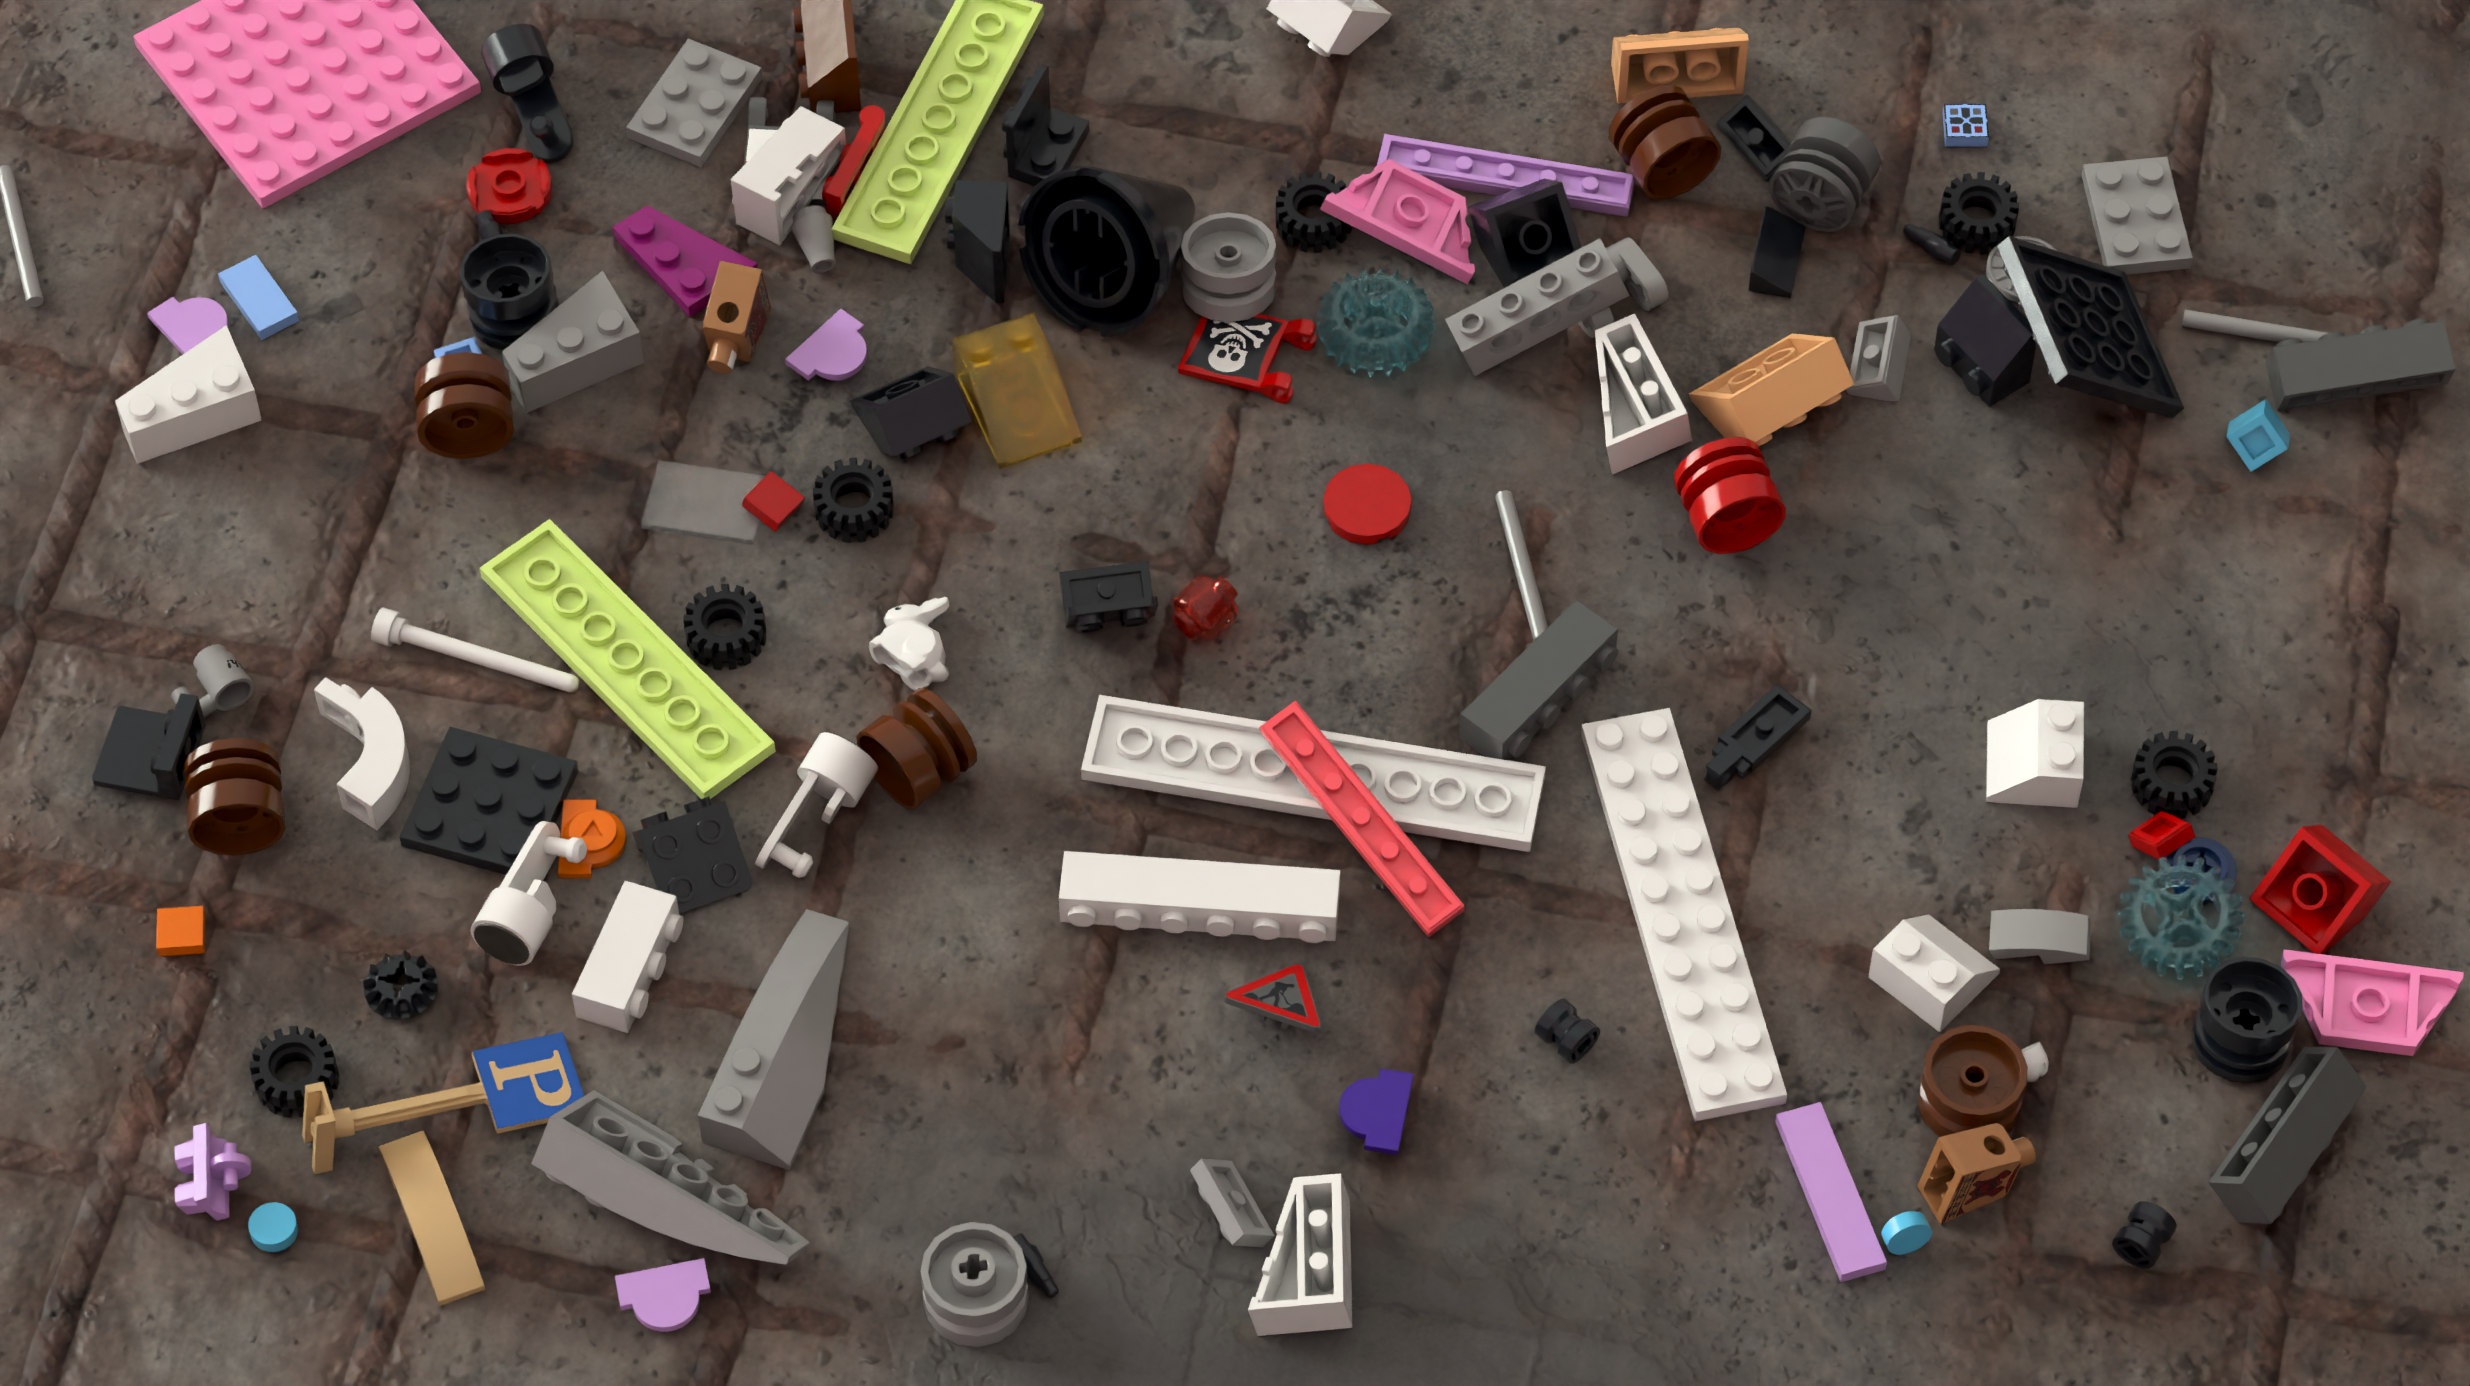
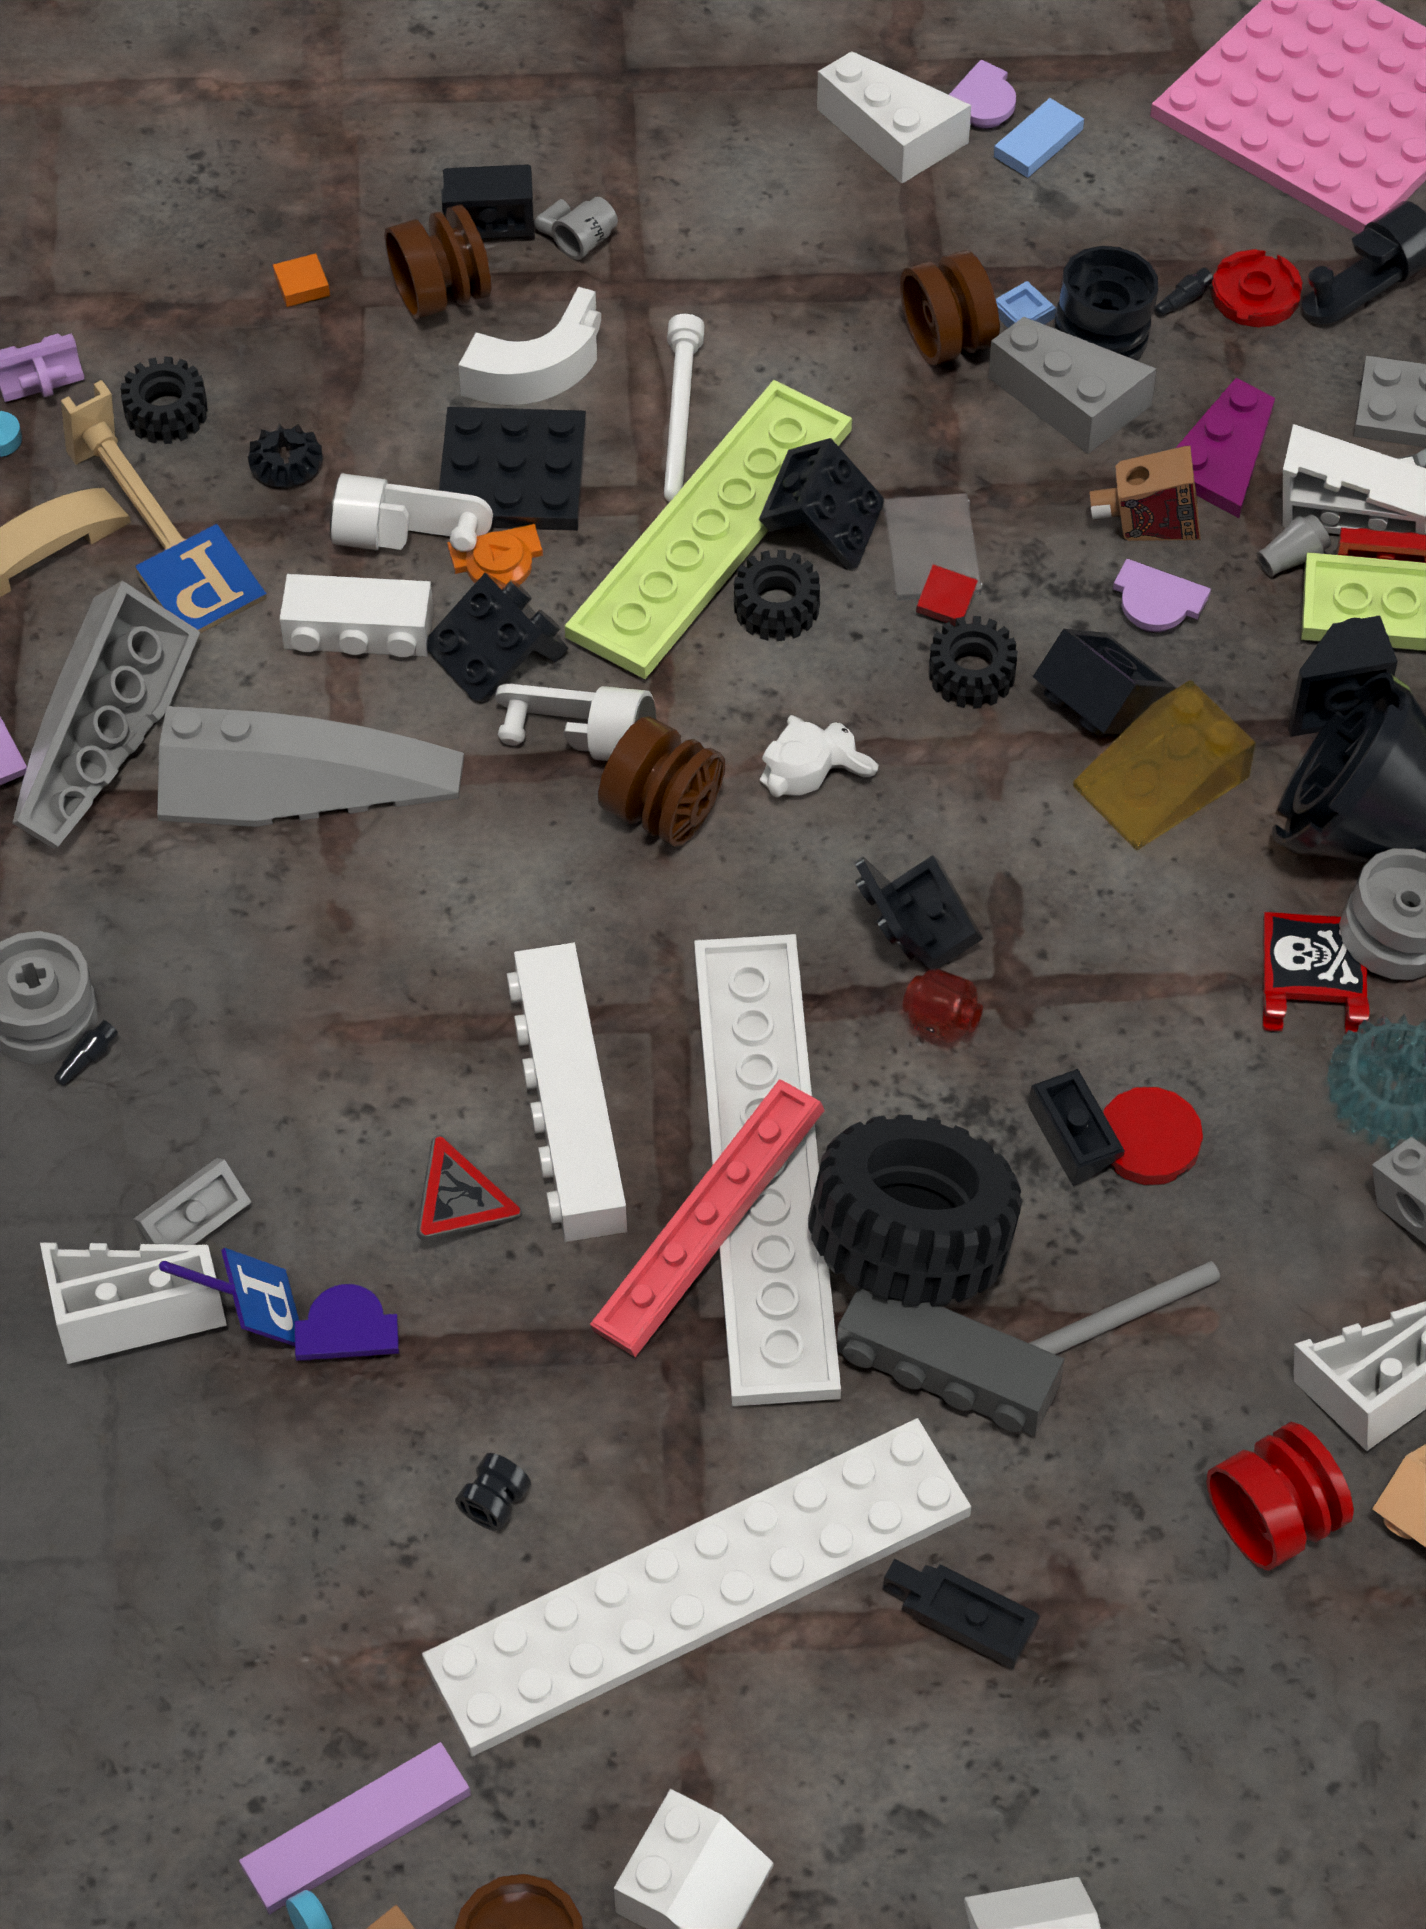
camera: 75 degrees right, 0 degrees up
none -> piece [159,1248,299,1346]
none -> black bracket [758,438,884,570]
none -> black tyre [808,1114,1022,1307]
none -> black slope [1028,1069,1125,1186]

